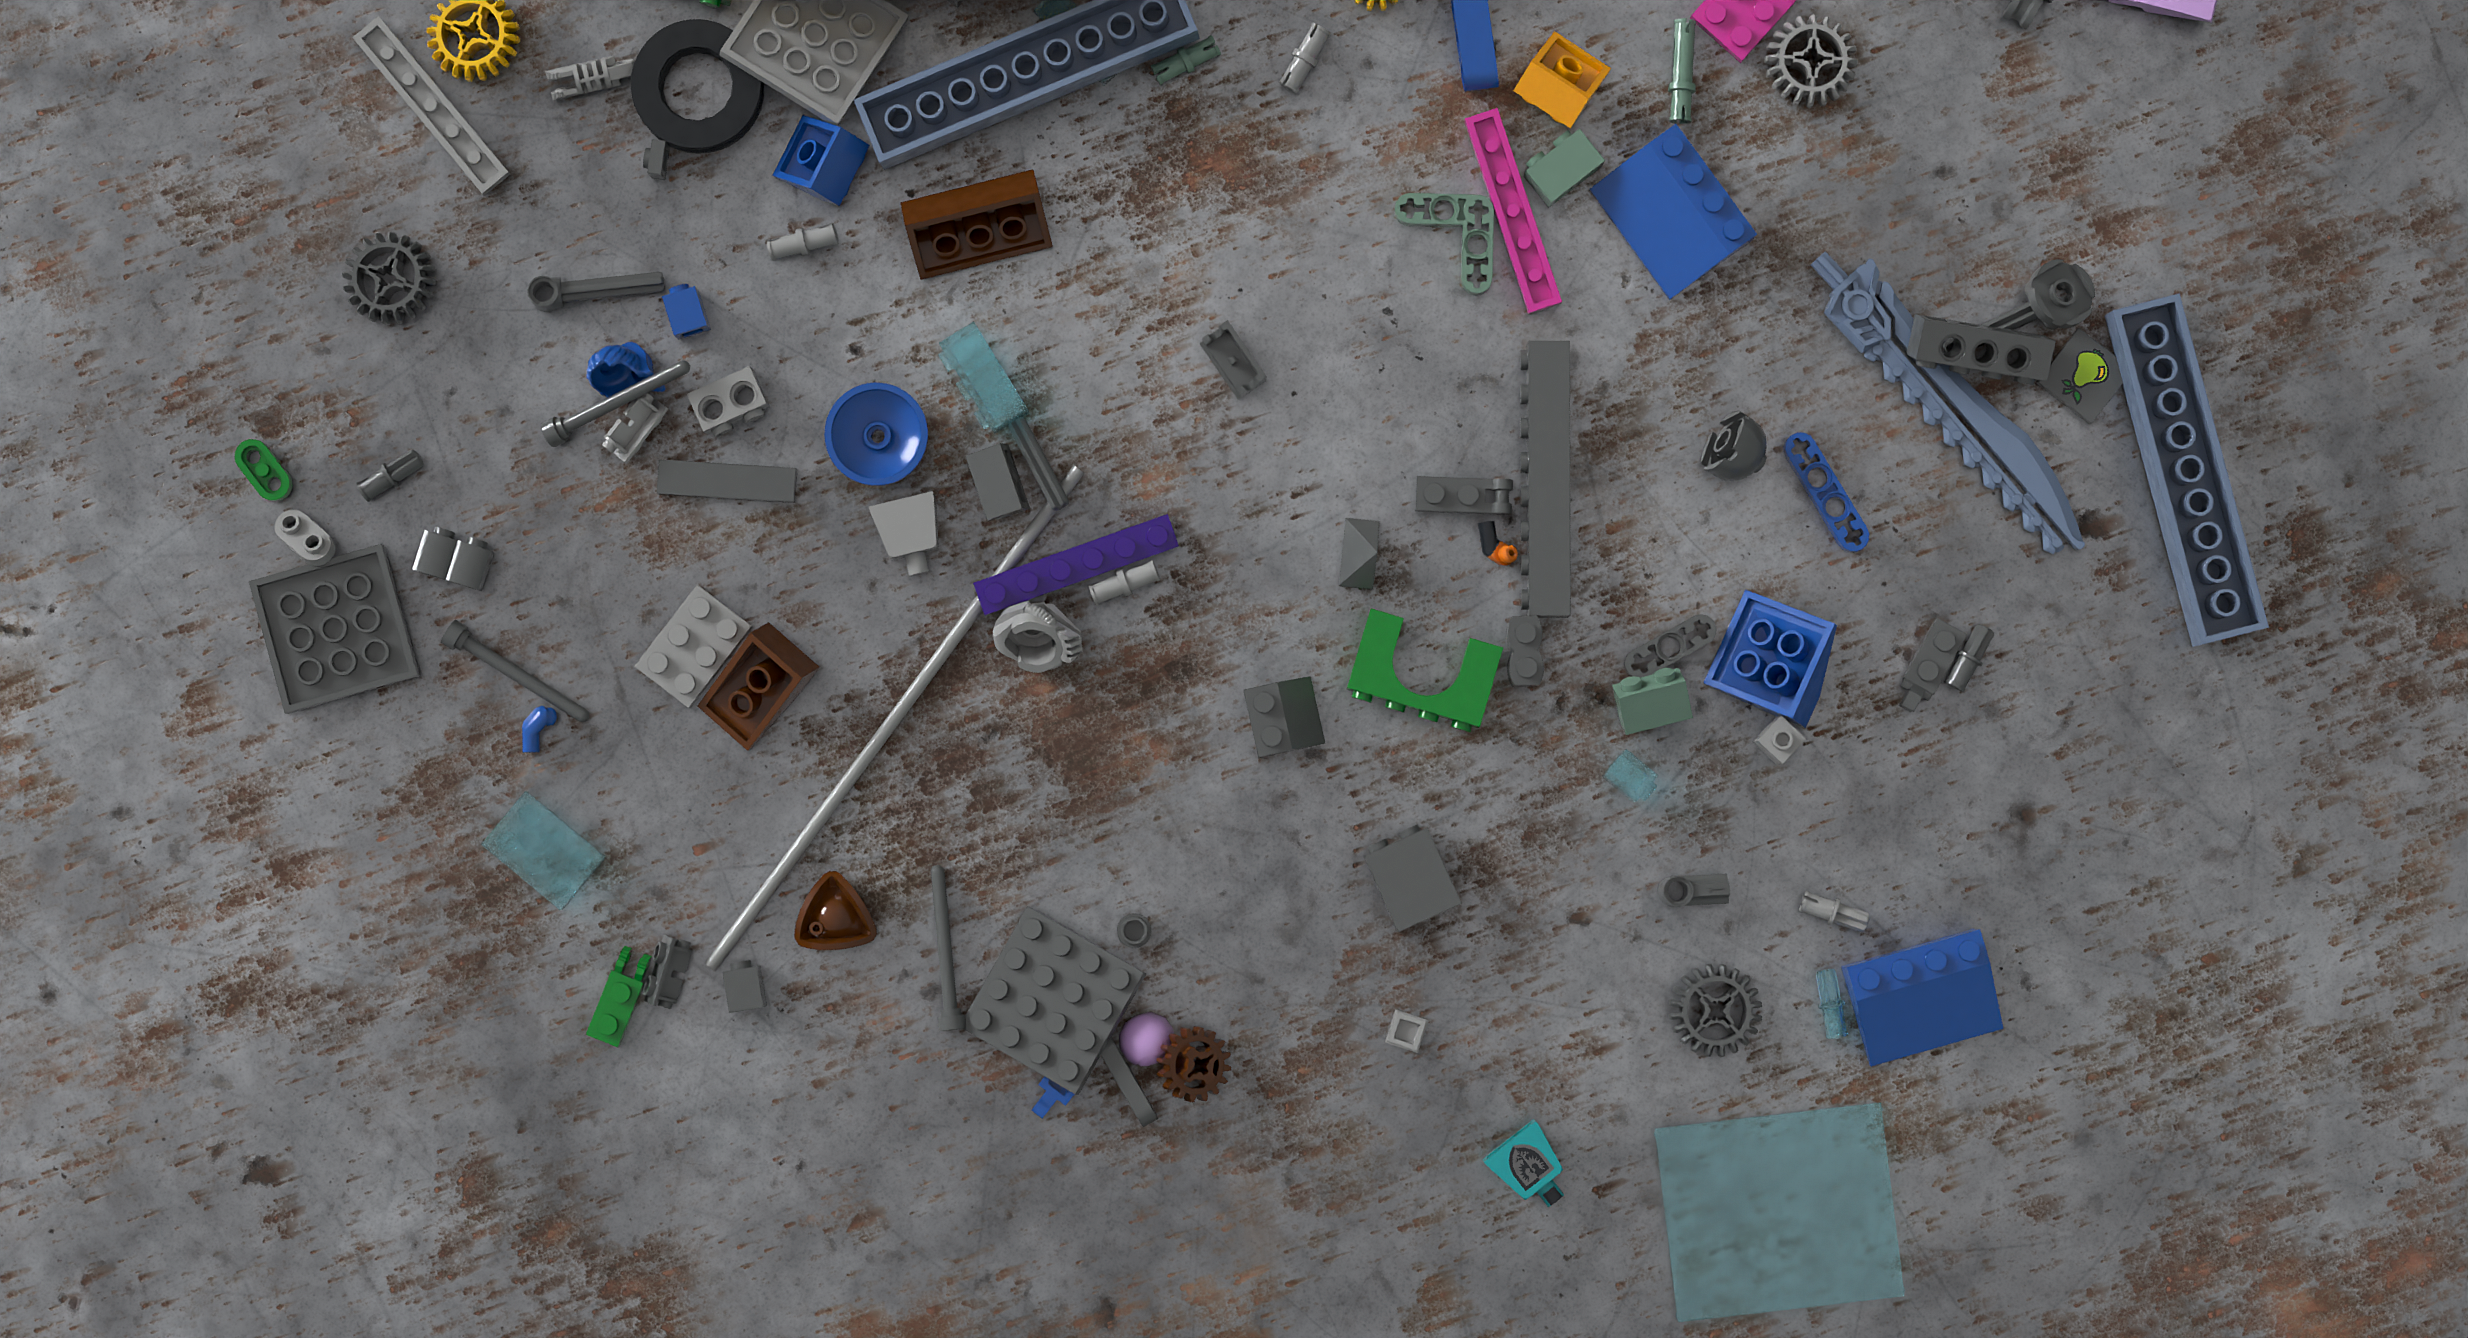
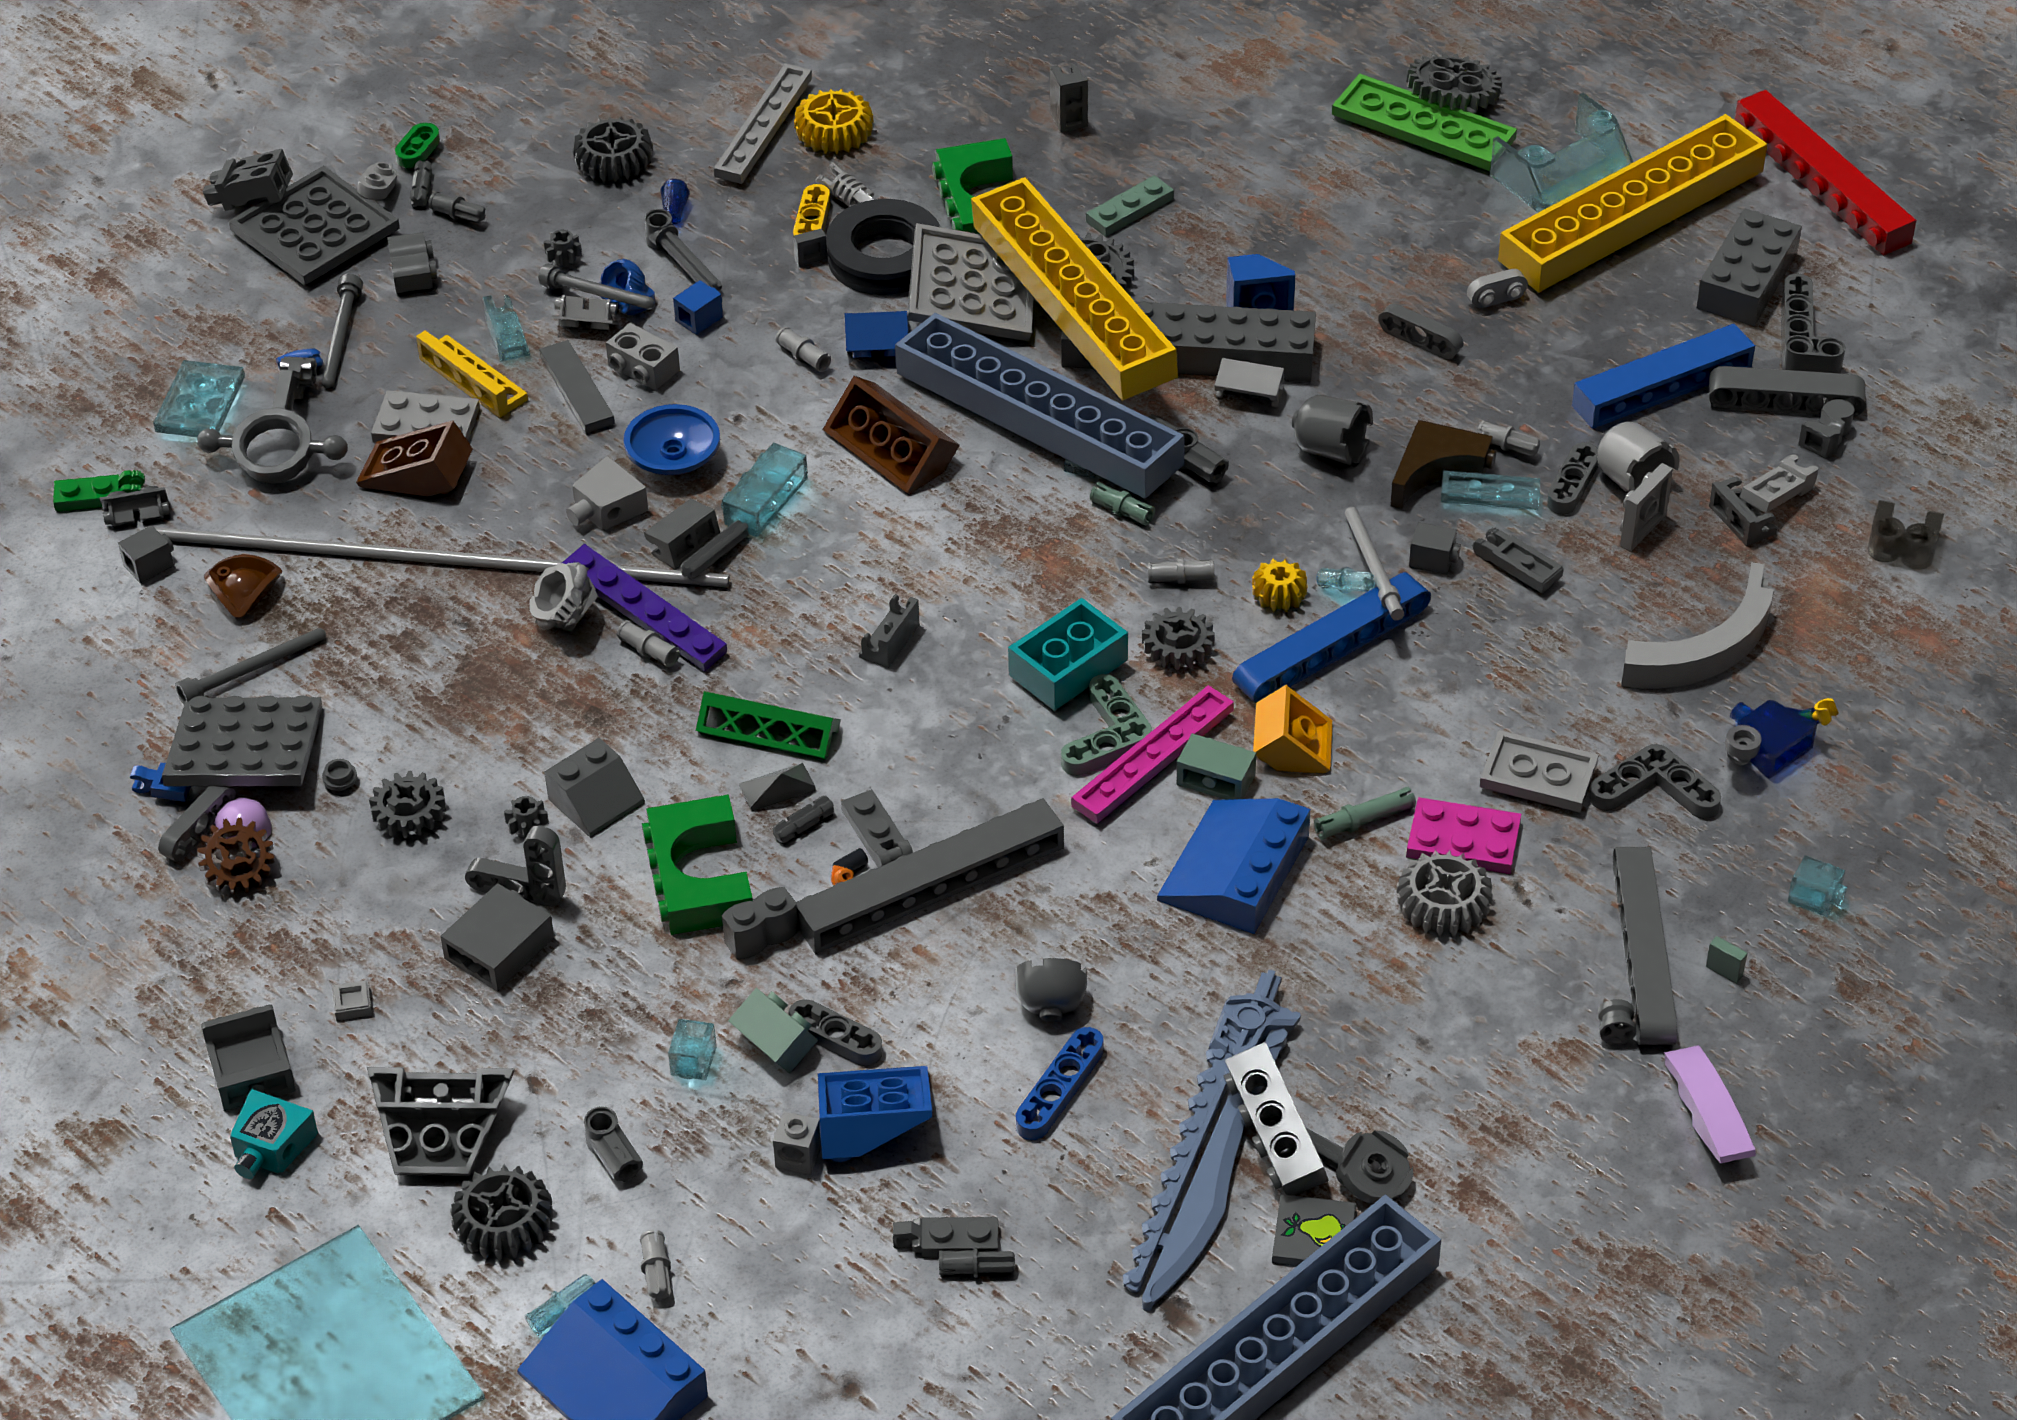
camera: 60 degrees right, 40 degrees down
none -> dark grey piece [197,356,348,484]
none -> dark grey panel [201,1004,296,1111]
none -> dark grey hips [203,149,293,211]
none -> dark grey wedge [367,1067,515,1176]
none -> dark grey gear [369,771,446,838]
none -> dark grey axle [410,161,432,208]
none -> yellow fence [416,330,528,418]
none -> dark grey beam [465,826,566,907]
none -> clear light blue hinge [483,295,530,362]
none -> dark grey gear [504,796,549,839]
none -> dark grey gear [543,229,582,268]
none -> clear blue cone [660,179,690,224]
none -> green fence [695,691,841,758]
none -> dark grey axle [772,796,834,843]
none -> yellow beam [793,184,830,236]
none -> teal brick [1008,597,1128,711]
none -> dark grey gear [1142,607,1215,670]

